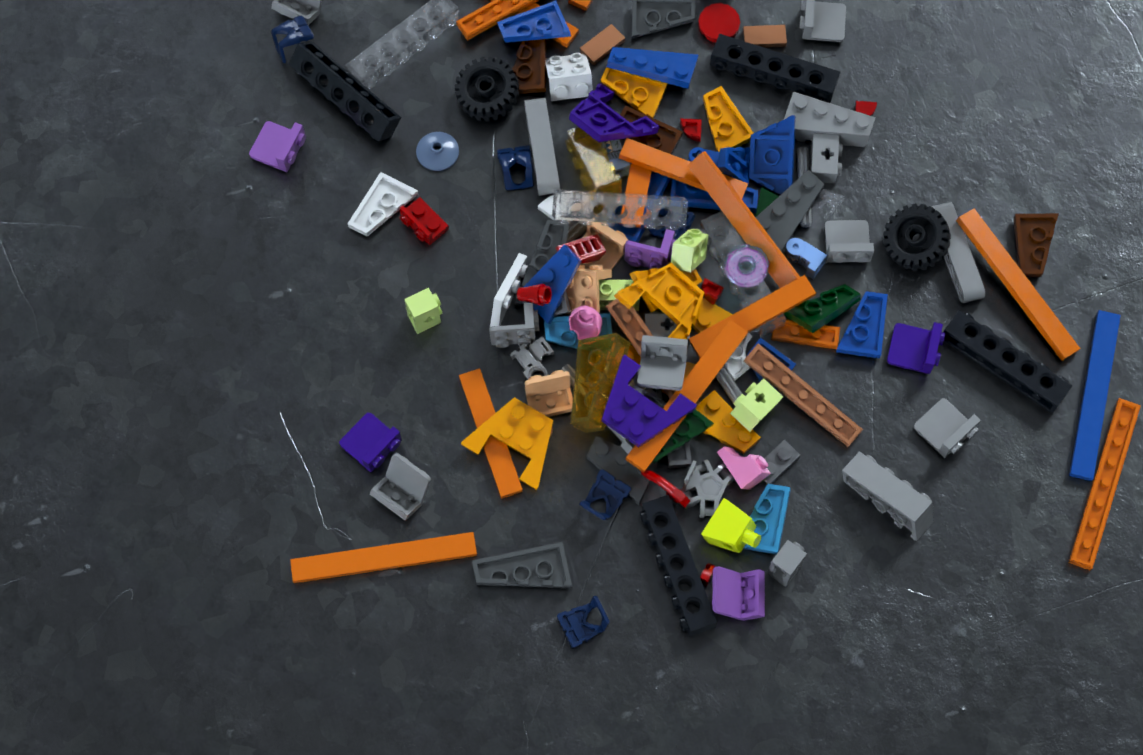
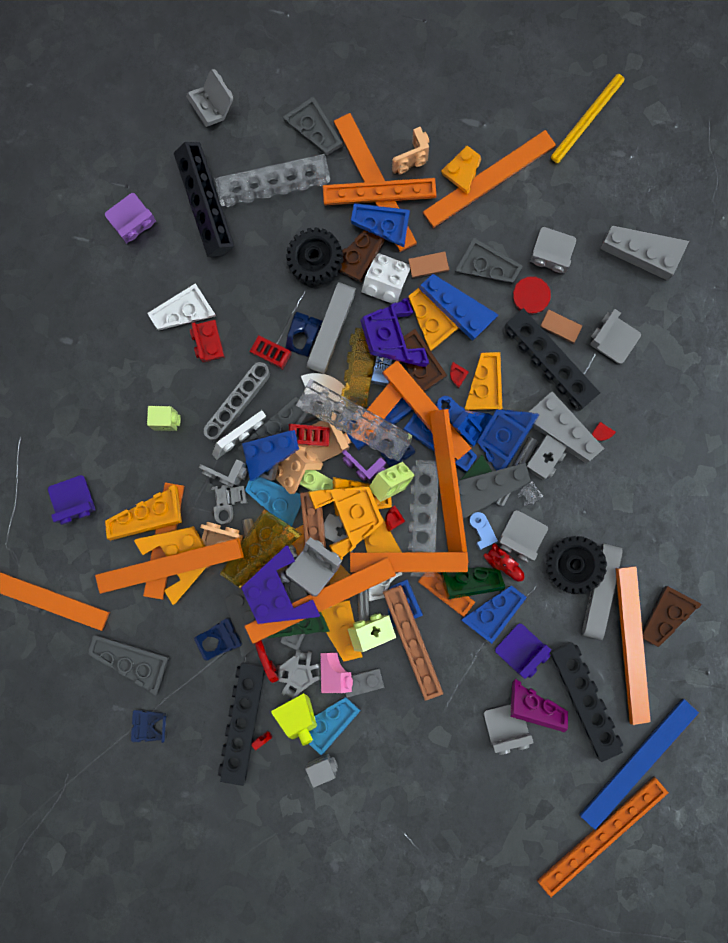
camera: 30 degrees right, 15 degrees up
dark blue piece [271,15,314,63] -> none
light grey bracket [370,453,431,521] -> none
sand blue dish [416,132,459,171] -> none
red cone [517,283,552,306] -> none
bright pink hair [569,306,602,342] -> none
medium lavender bracket [712,566,765,621] -> none
clear light blue tile [724,244,769,288] -> none
light grey wedge [842,451,934,541] -> none
none -> orange tile [95,538,244,594]
none -> light orange wing [105,485,182,541]
none -> light grey beam [204,362,270,442]
none -> red slope [249,335,292,370]
none -> red animal [484,543,525,582]
none -> magenta wing [510,679,568,732]

